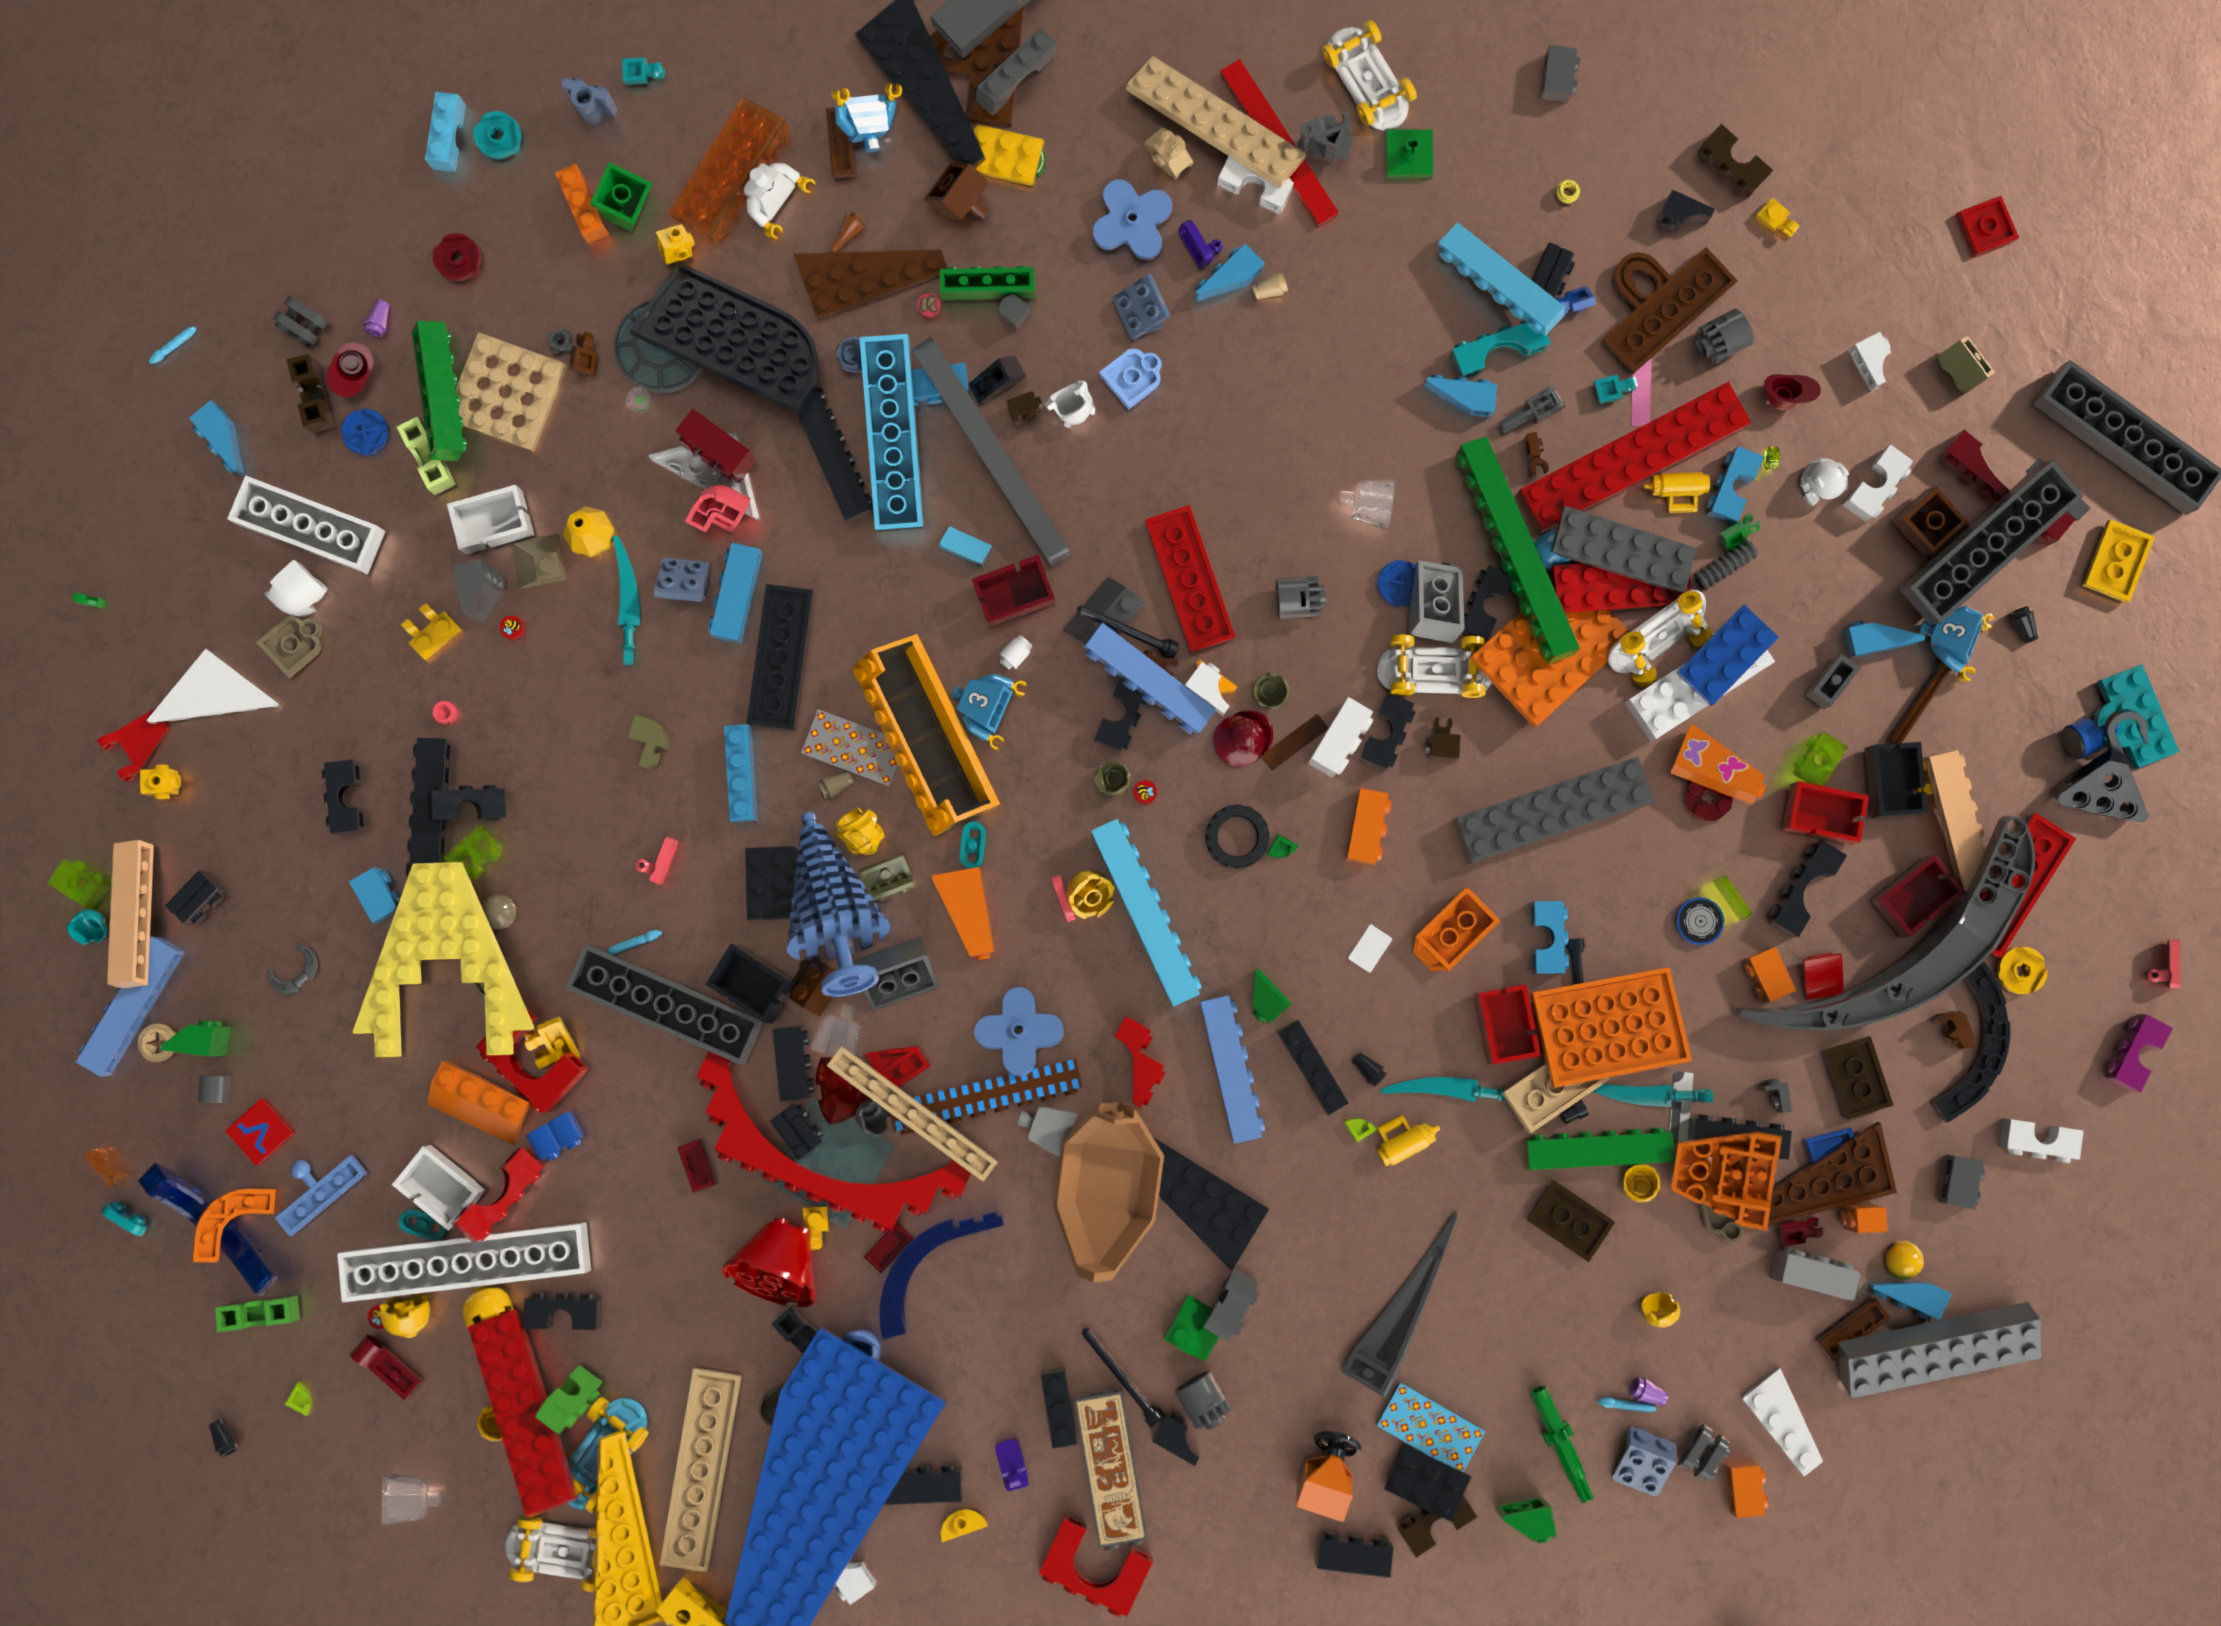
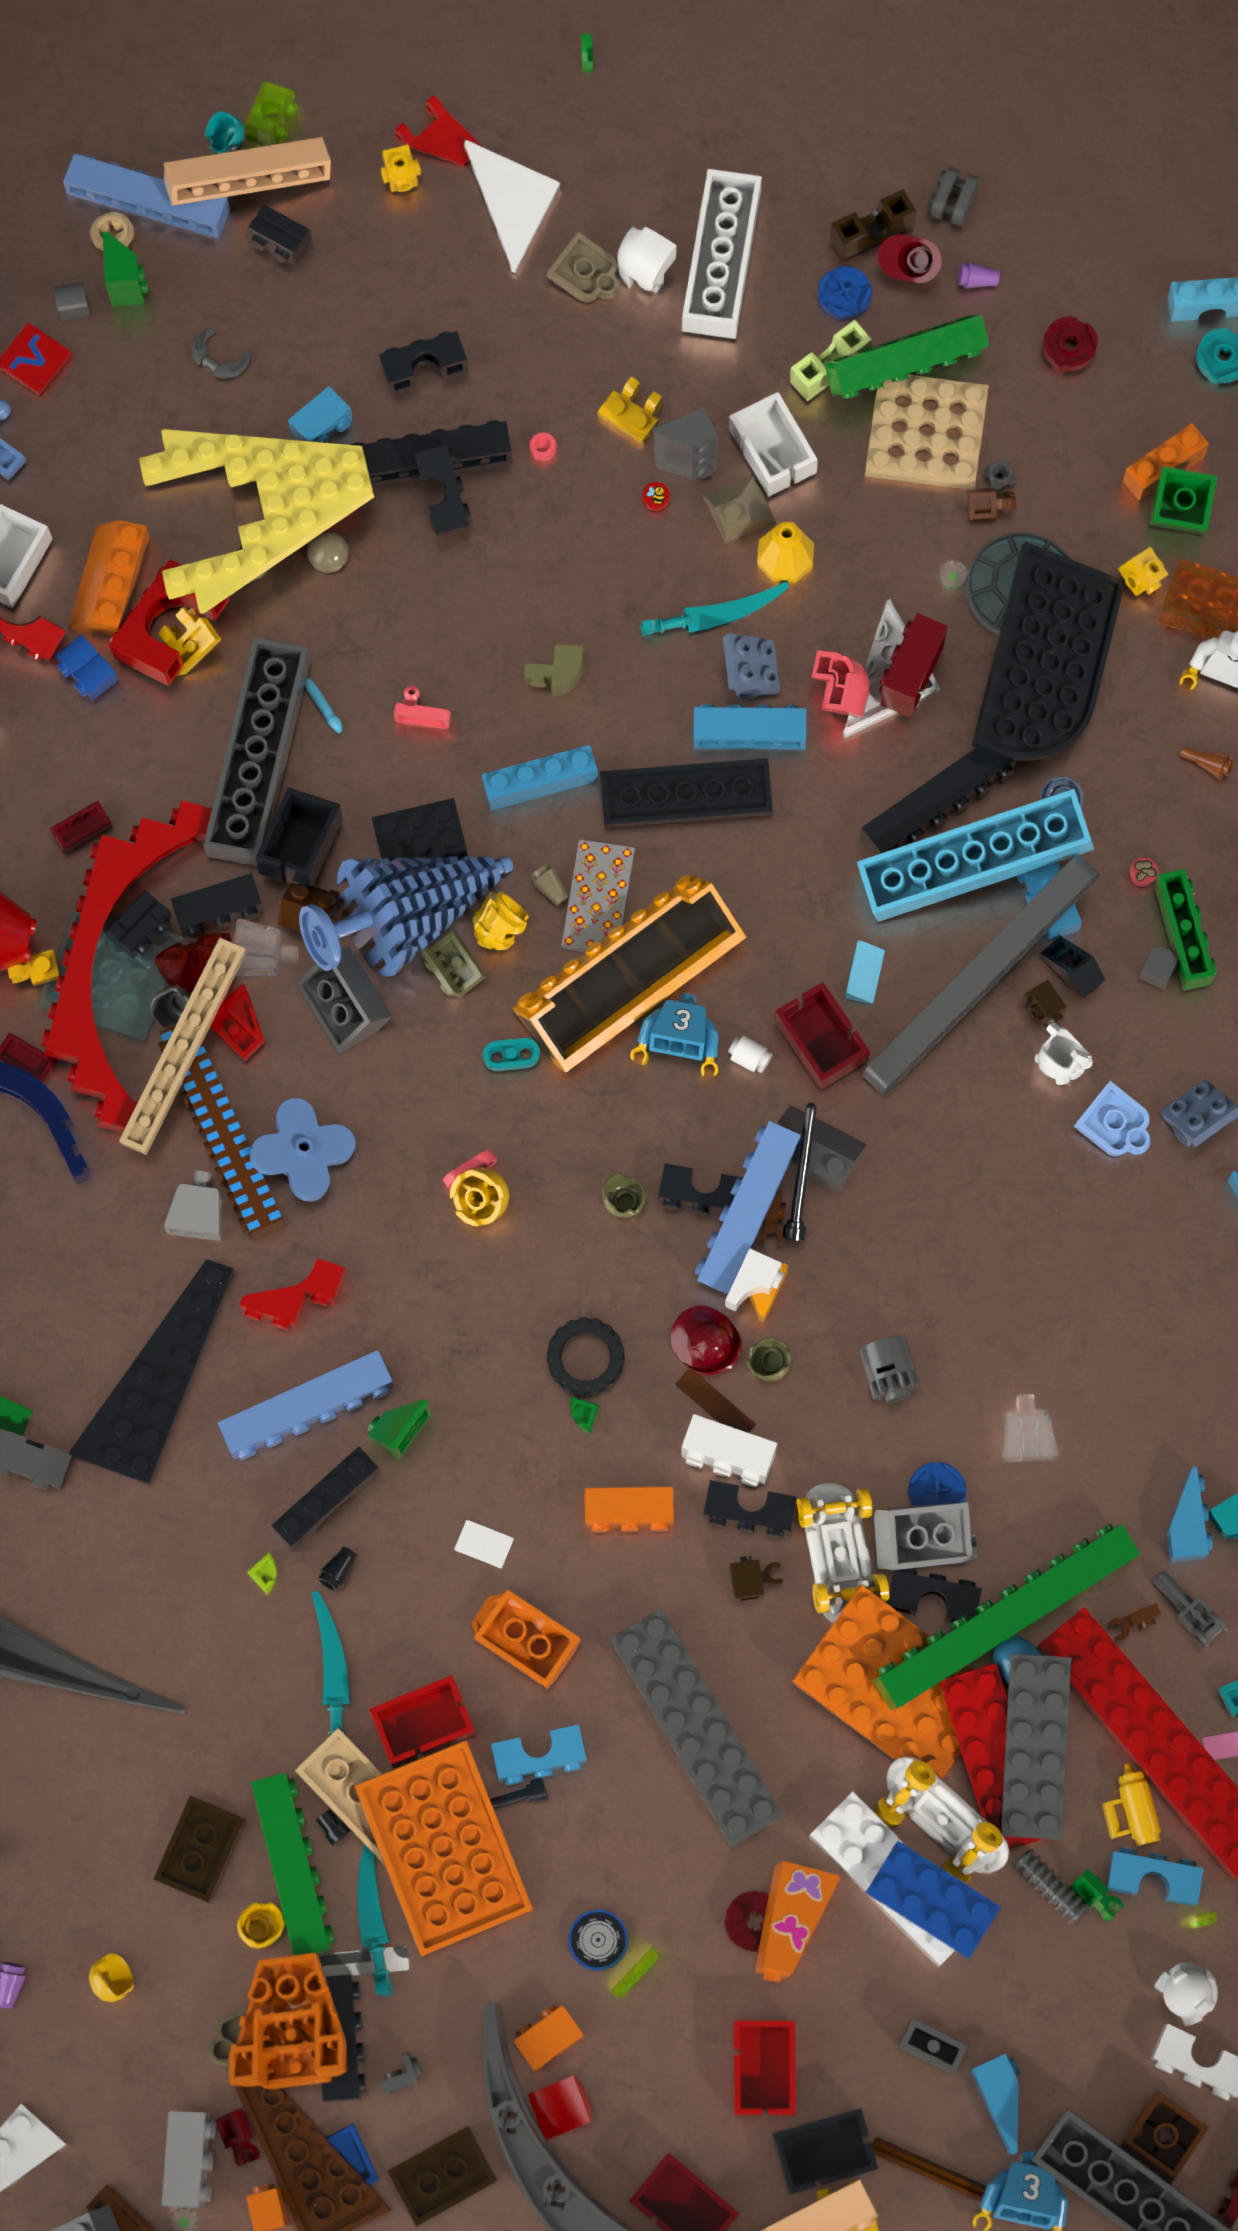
camera: 80 degrees right, 10 degrees down
medium azure piece [148,326,196,364] -> none
dark azure slope [189,400,244,476] -> none
clear neon green brick [444,825,504,879] -> none
reddish brown wing [794,249,948,321] -> none
orange slope [932,867,995,960] -> none
medium nougat panel [1054,1102,1164,1283] -> none
medium azure brick [1091,819,1202,1007] -> none
tile [1133,780,1157,804] -> none
red plate [1145,504,1236,653] -> none
yellow piece [1377,1115,1440,1166] -> none
black arch [1768,840,1847,938] -> none
clear neon green brick [1792,732,1848,786] -> none

